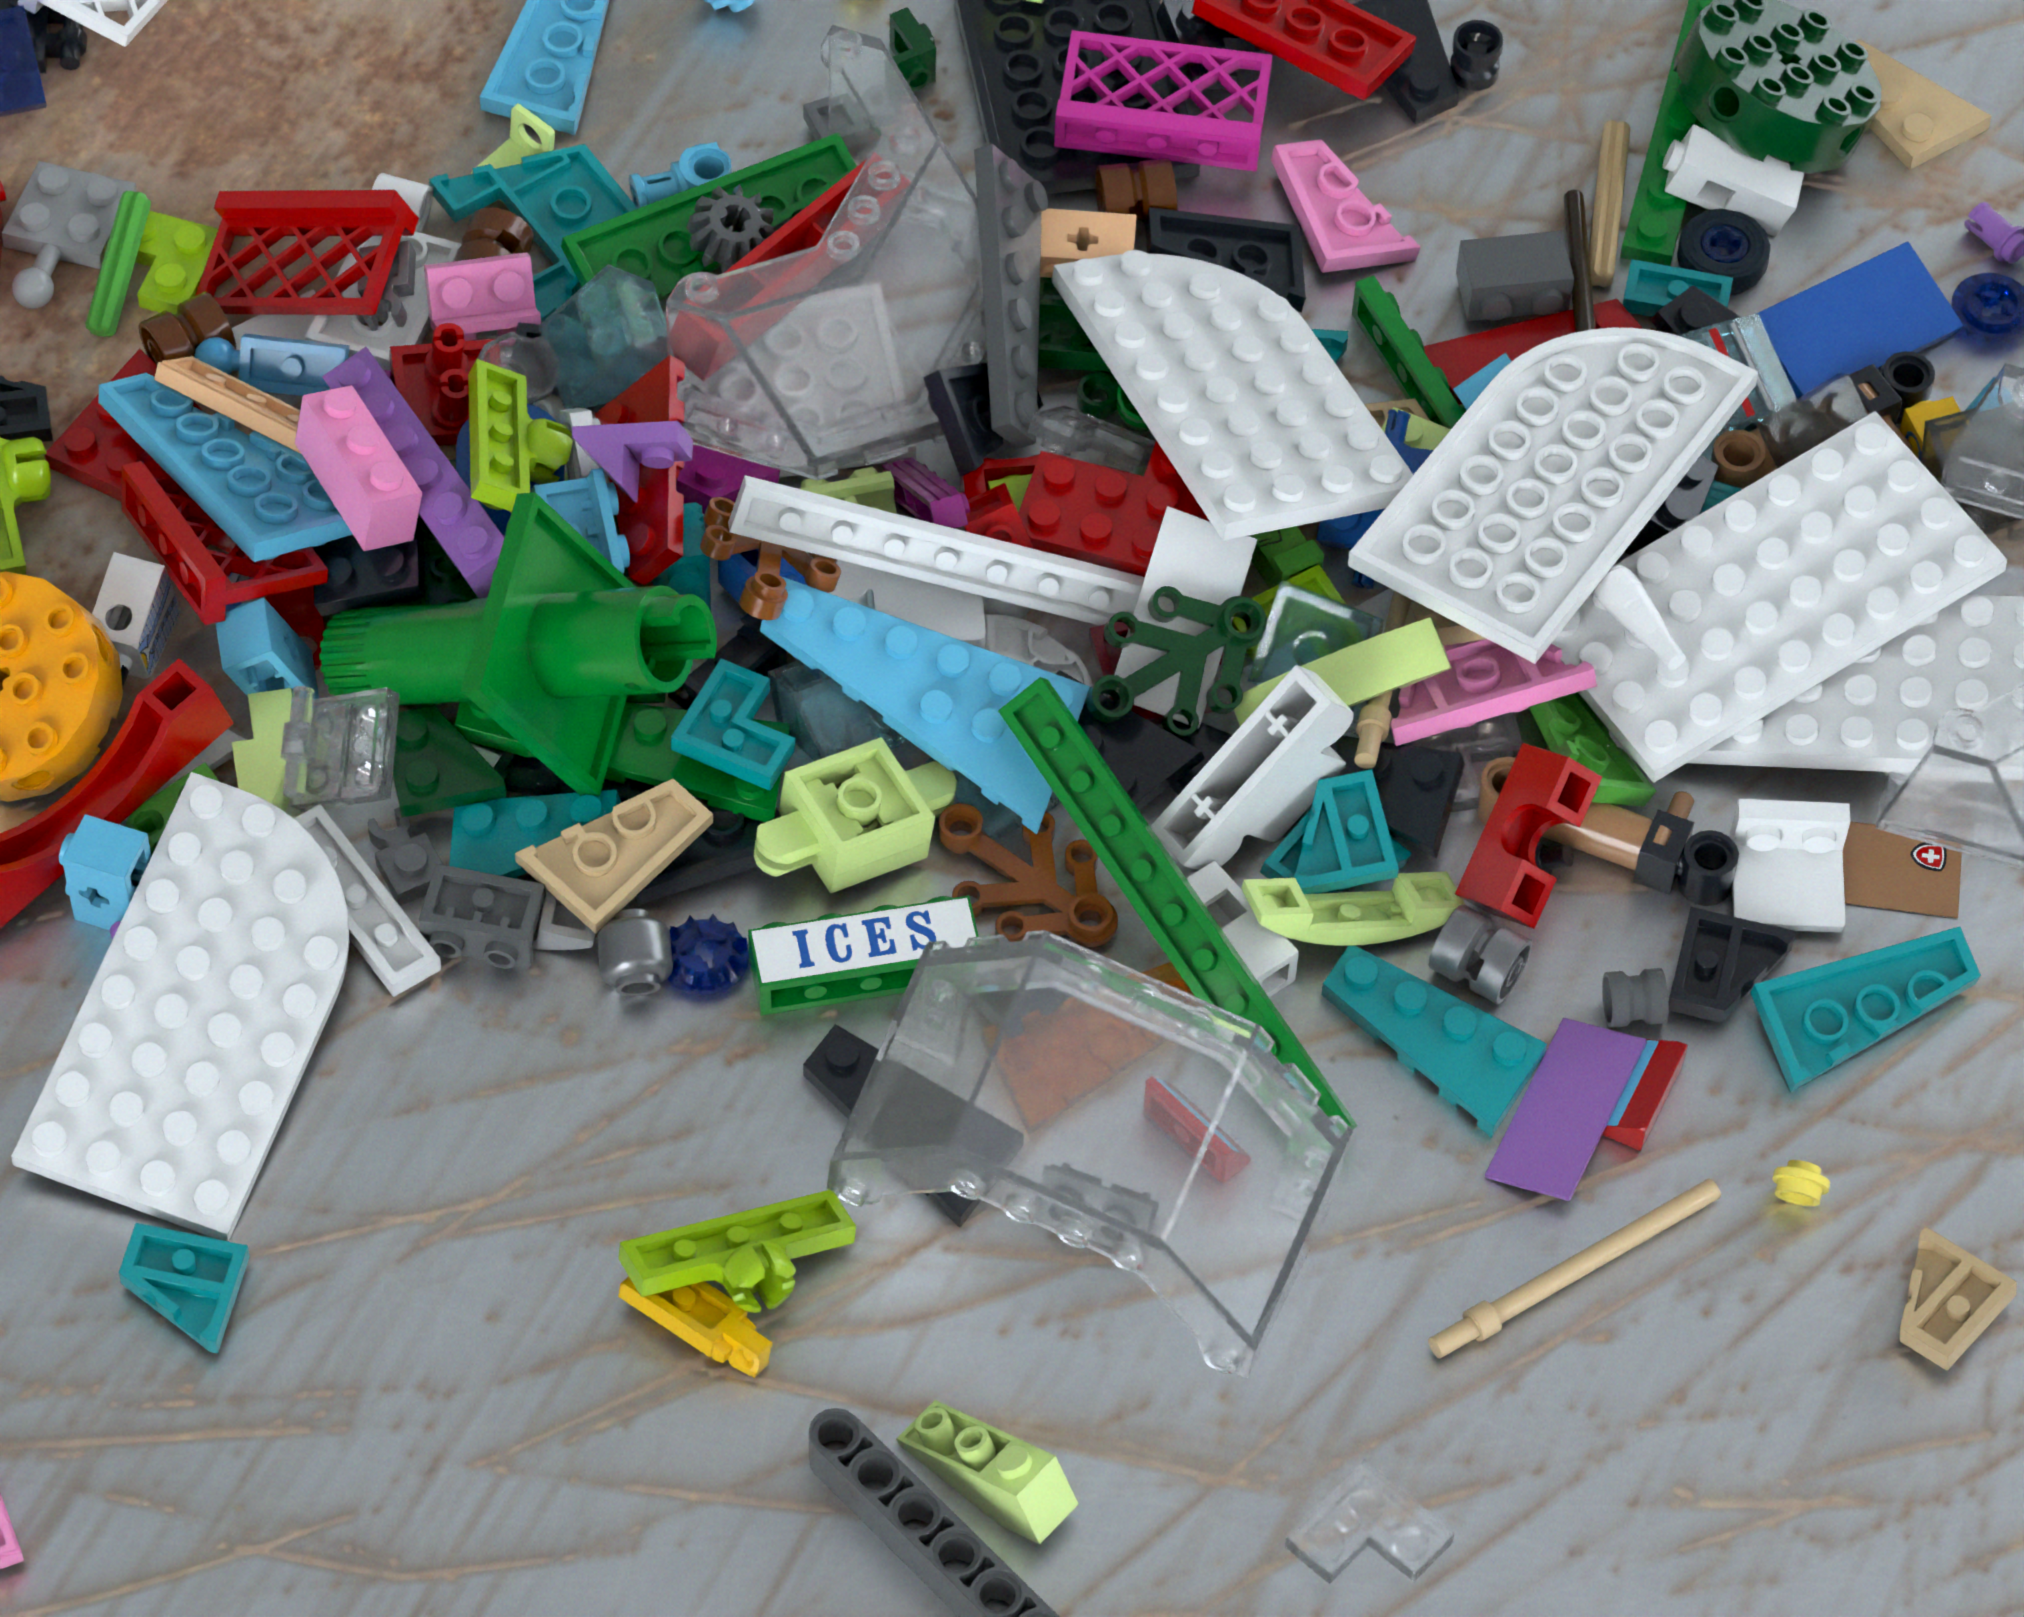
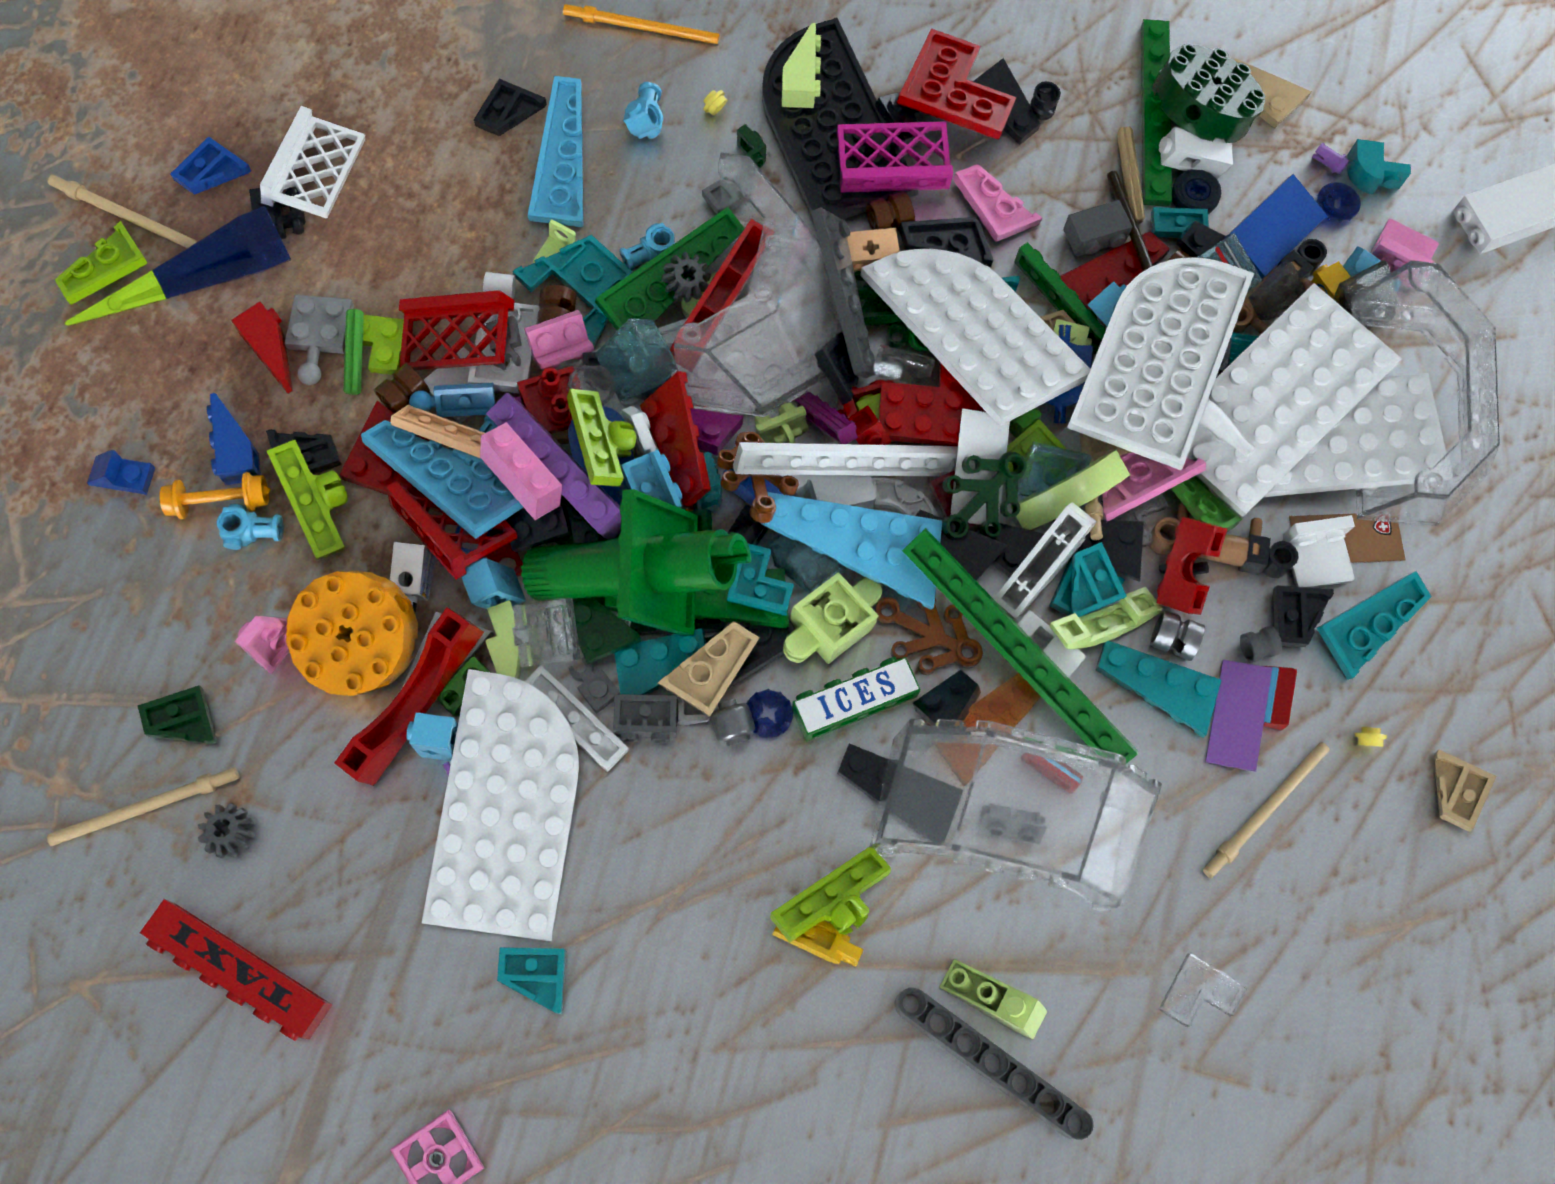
camera: 15 degrees left, 15 degrees up
medium lavender slope [572,421,693,503] -> none

